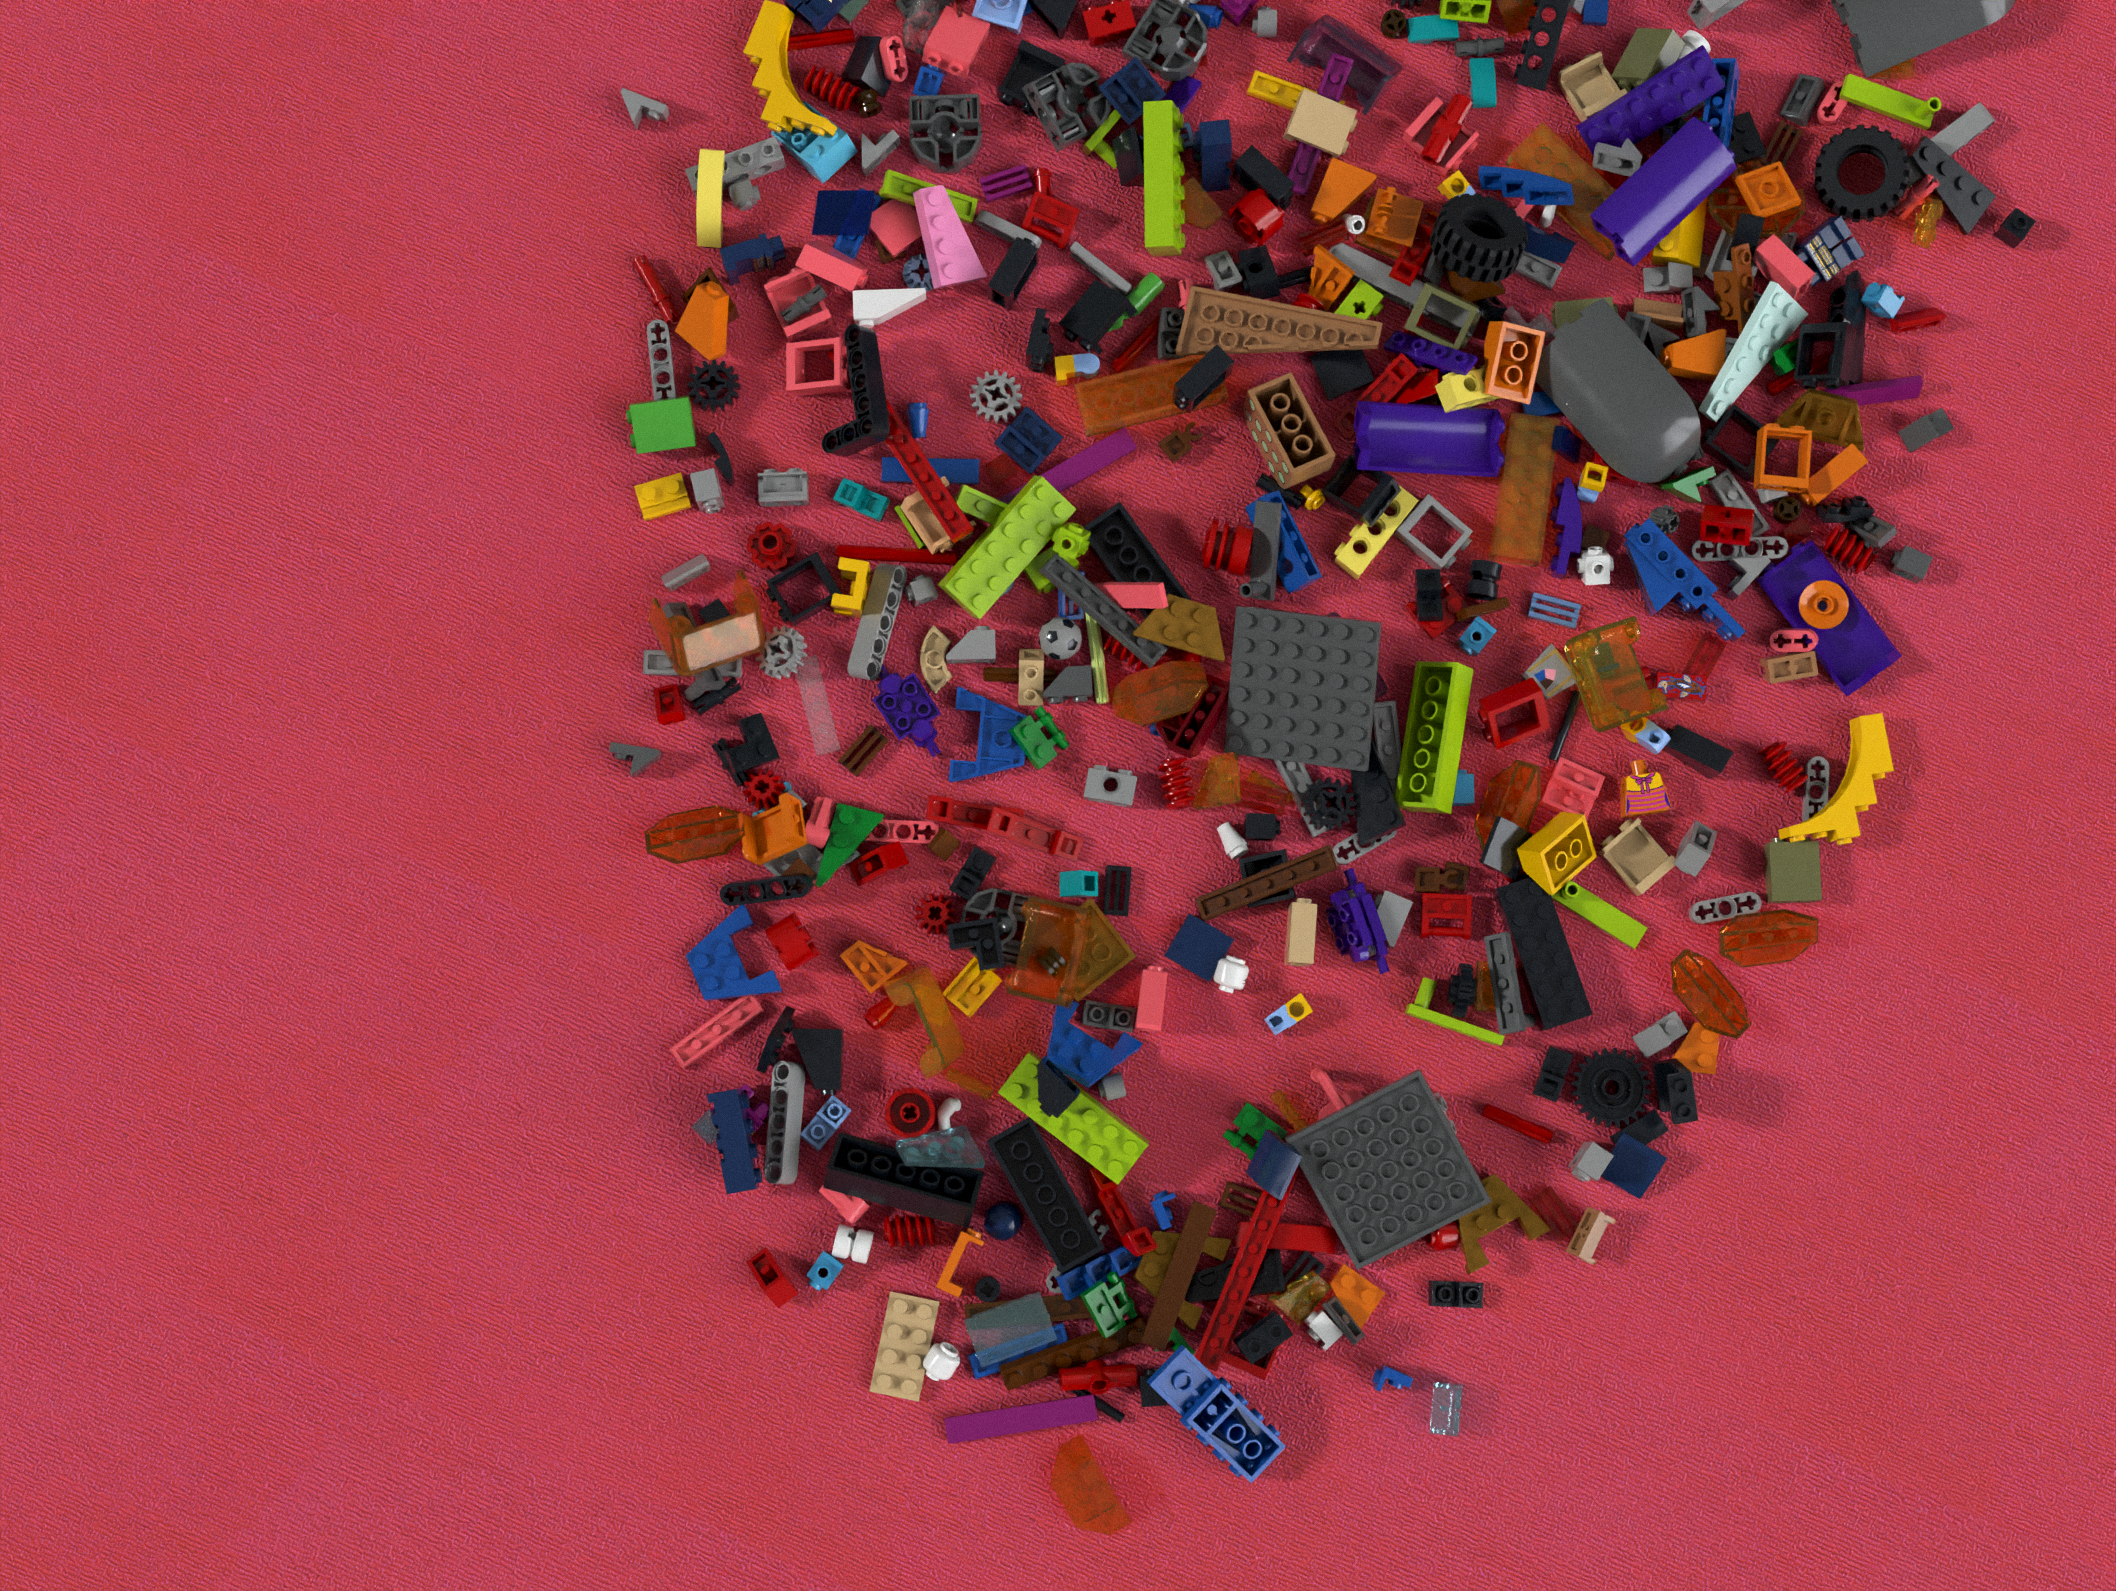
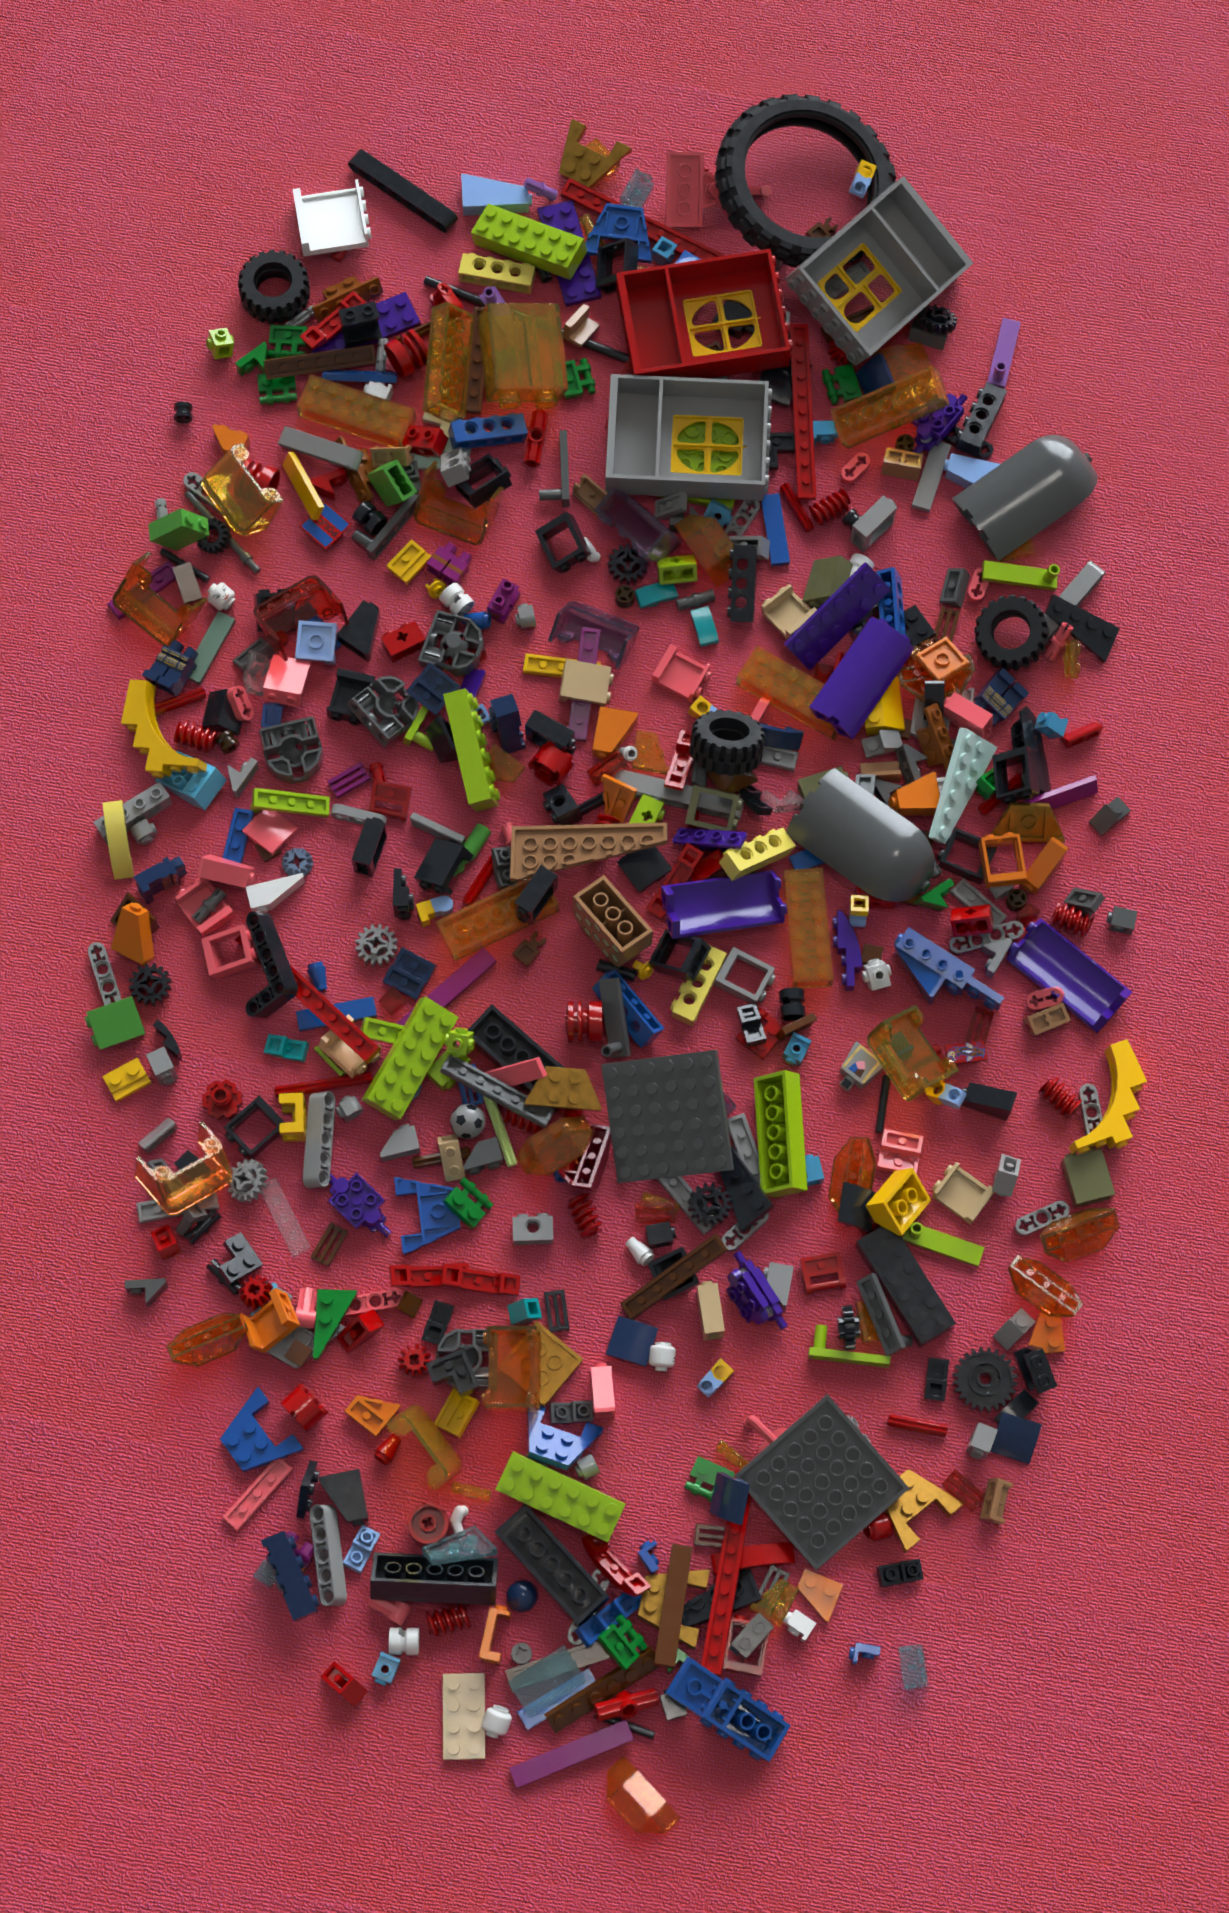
camera: 10 degrees left, 10 degrees down
light grey slope [621,88,670,130] -> none
red pin [632,255,680,324] -> none
black beam [720,873,813,906] -> none
light grey hinge [758,468,809,507] -> none
clear blue window [812,190,875,236] -> none
bright pink wedge [913,185,987,289] -> none
tan tile [920,625,952,694] -> none
dark brown wheel [1037,946,1068,977] -> none
black slope [1038,1055,1081,1118] -> none
clear yellow wing [1194,752,1241,810] -> none
light grey slope [1204,250,1242,292] -> none
dark grey slope [1321,1296,1365,1346] -> none
orange hinge [1365,187,1424,248] -> none
reddish brown plate [1414,867,1459,893] -> none
red piece [1420,93,1473,166] -> none
reddish brown tile [1443,861,1471,892] -> none
red window [1477,677,1551,750] -> none
blue slope [1478,166,1574,205] -> none
orange slope [1484,321,1546,405] -> none
medium blue tile [1527,592,1581,629] -> none
white arm [1539,205,1557,228] -> none
clear blue tile [1551,425,1582,463] -> none
light grey slope [1592,138,1643,177] -> none
torso [1620,759,1672,819] -> none
dark grey gear [1649,504,1680,534] -> none
orange dish [1799,580,1849,629] -> none
black slope [1815,496,1874,523] -> none
black brick [1994,208,2036,249] -> none

